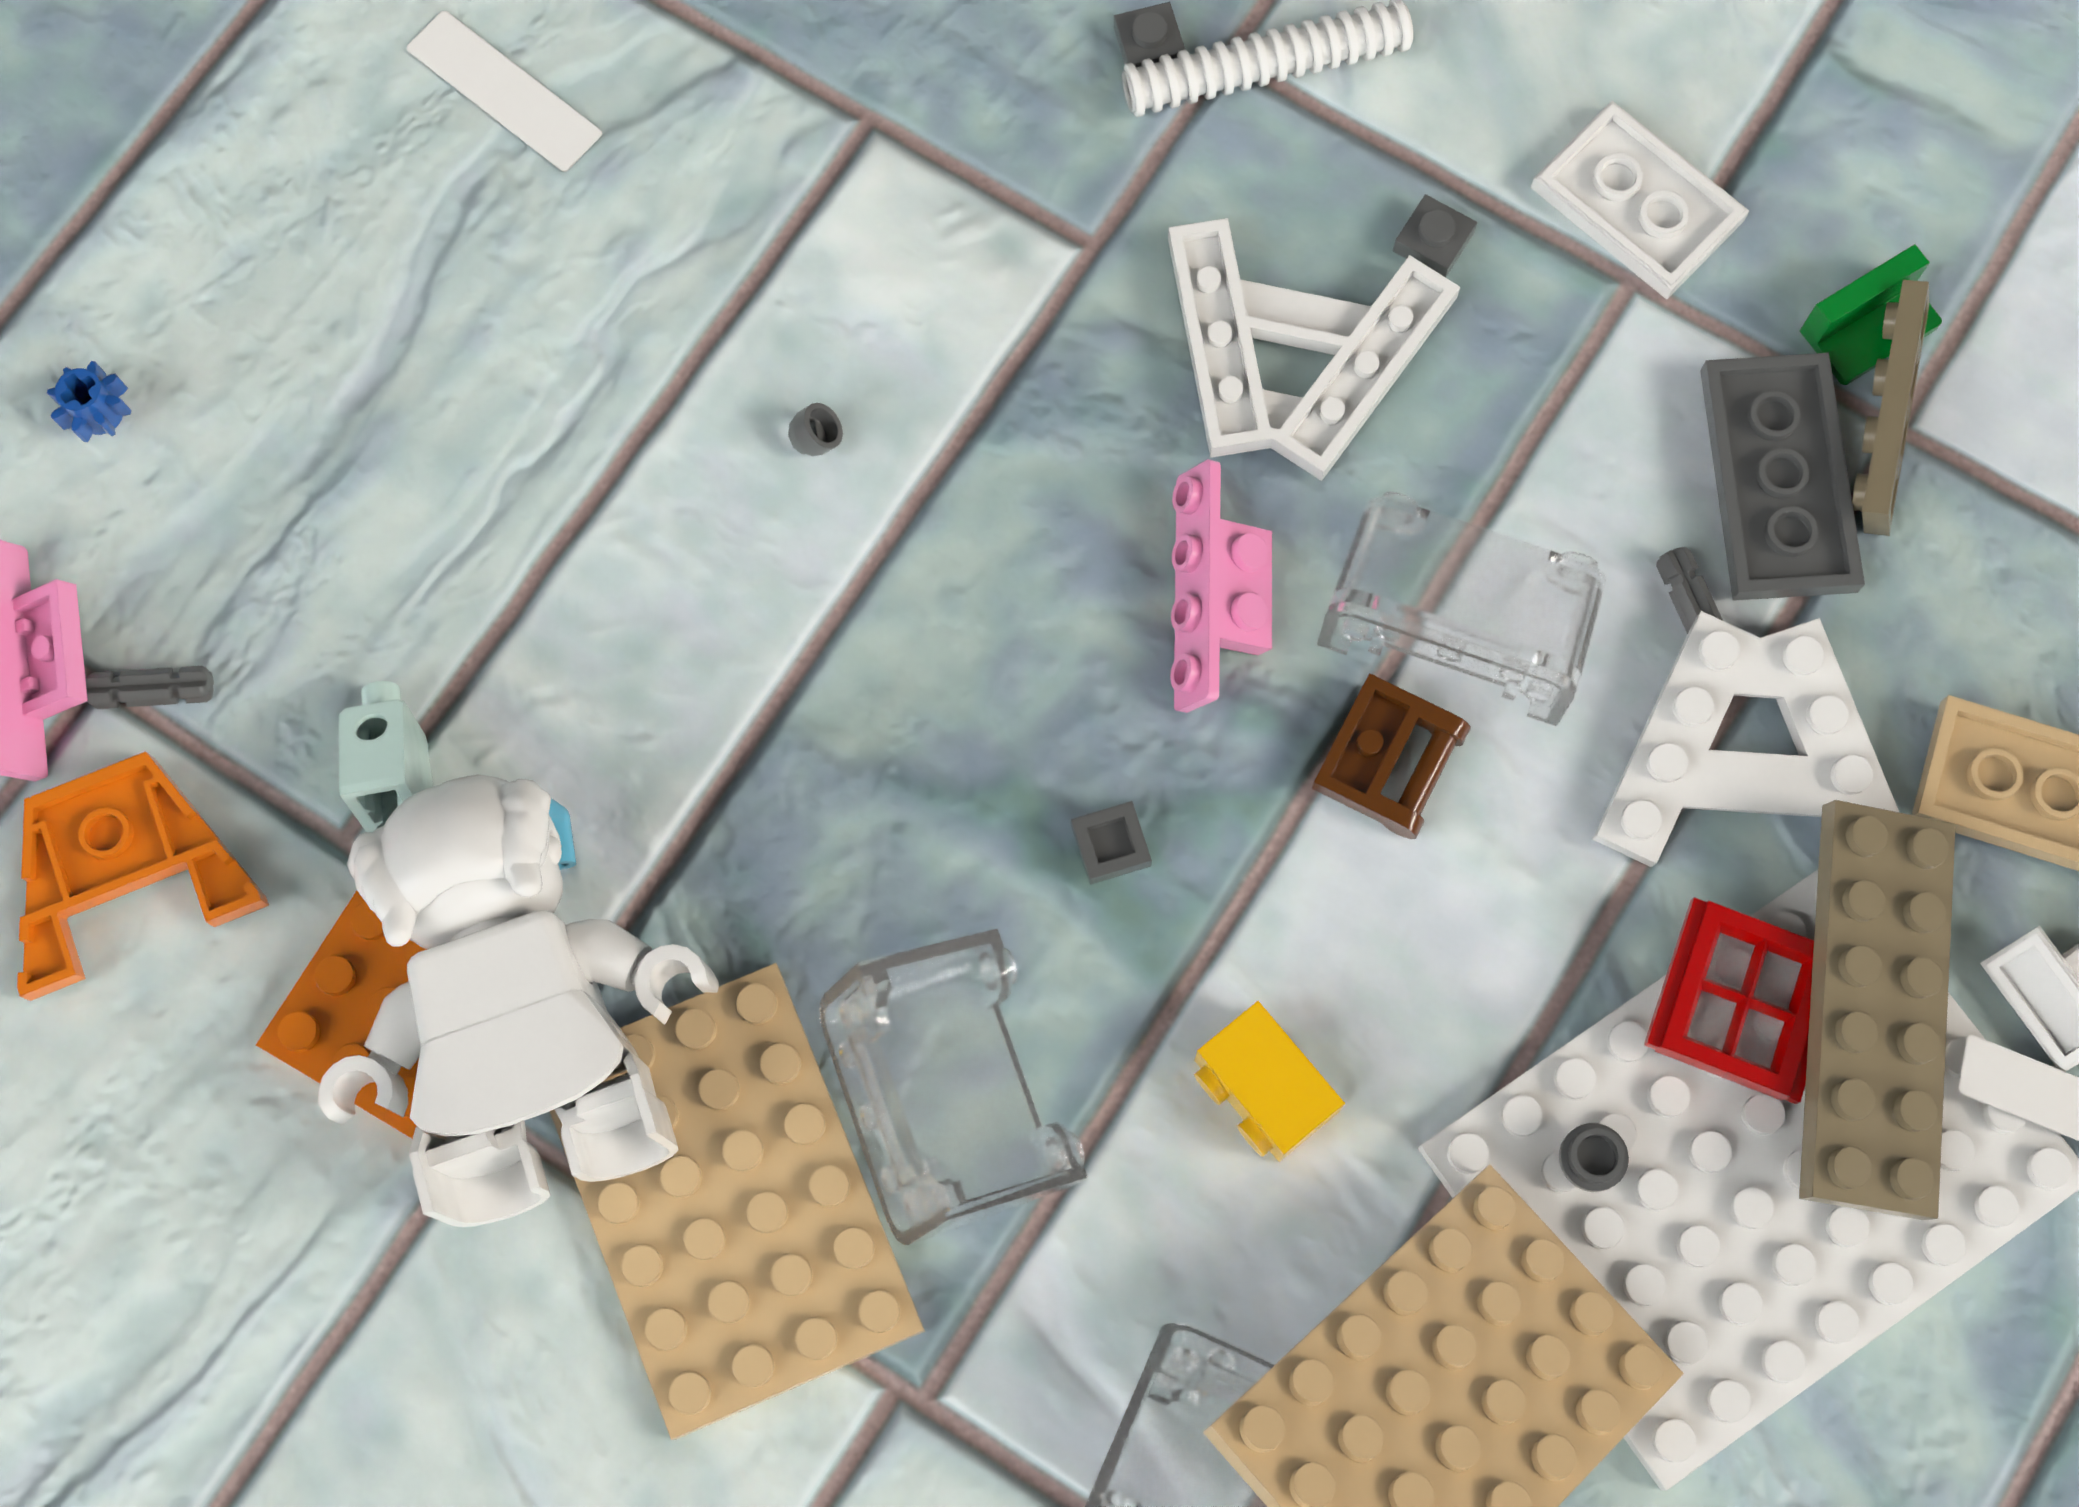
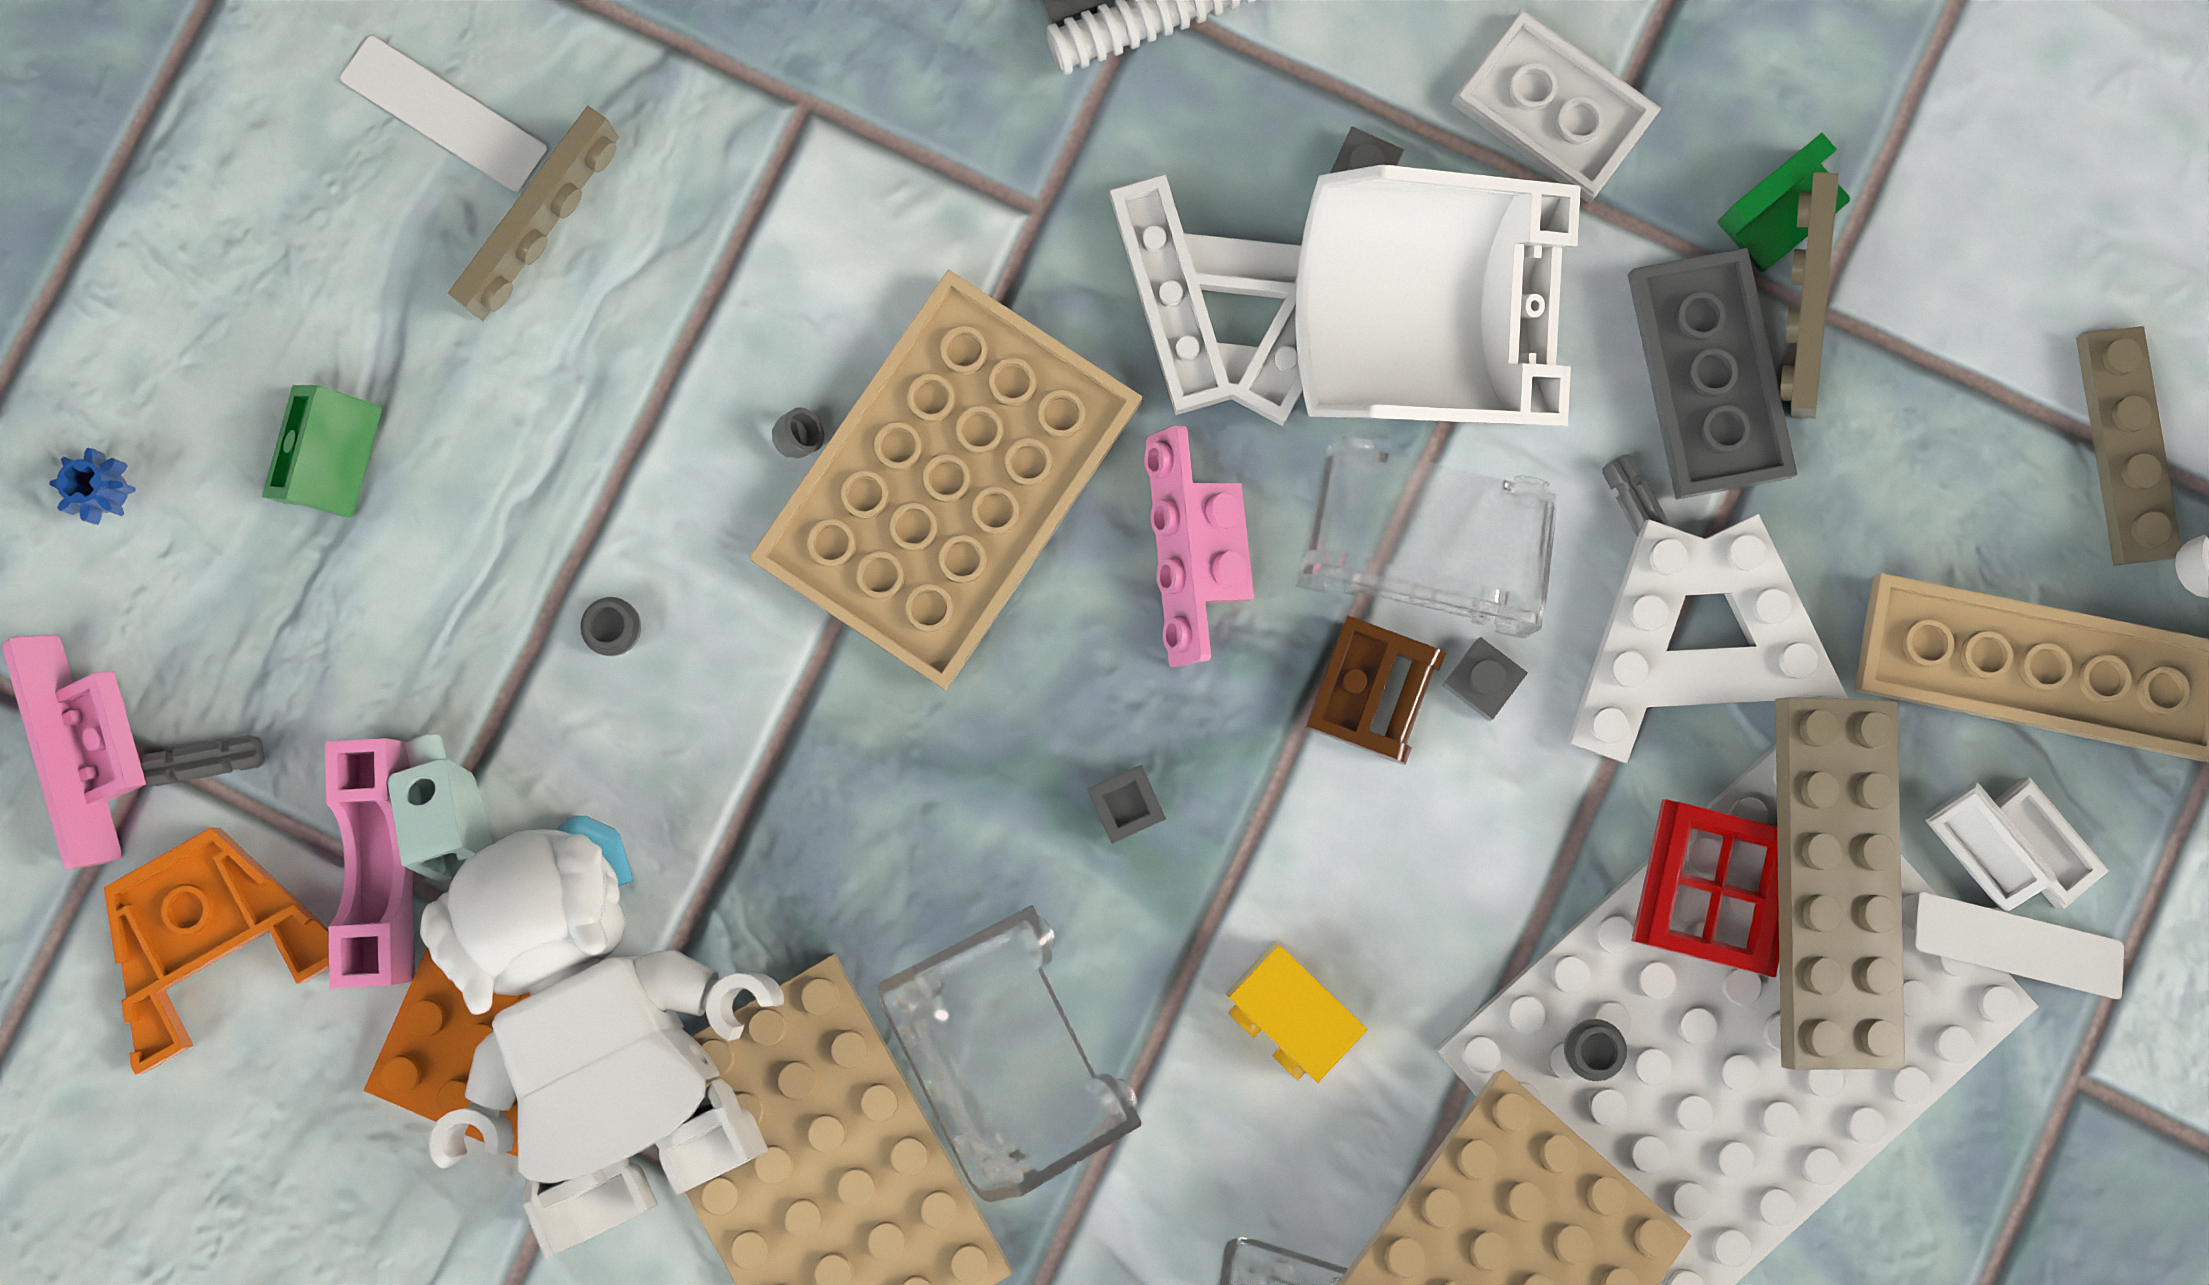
camera: 10 degrees left, 10 degrees up
none -> panel [262,385,381,517]
none -> bright pink arch [325,738,415,989]
none -> dark tan plate [447,105,620,321]
none -> dark grey plate [580,597,641,656]
none -> tan plate [749,269,1143,692]
none -> white windscreen [1296,165,1581,426]
none -> dark grey plate [1442,637,1528,721]

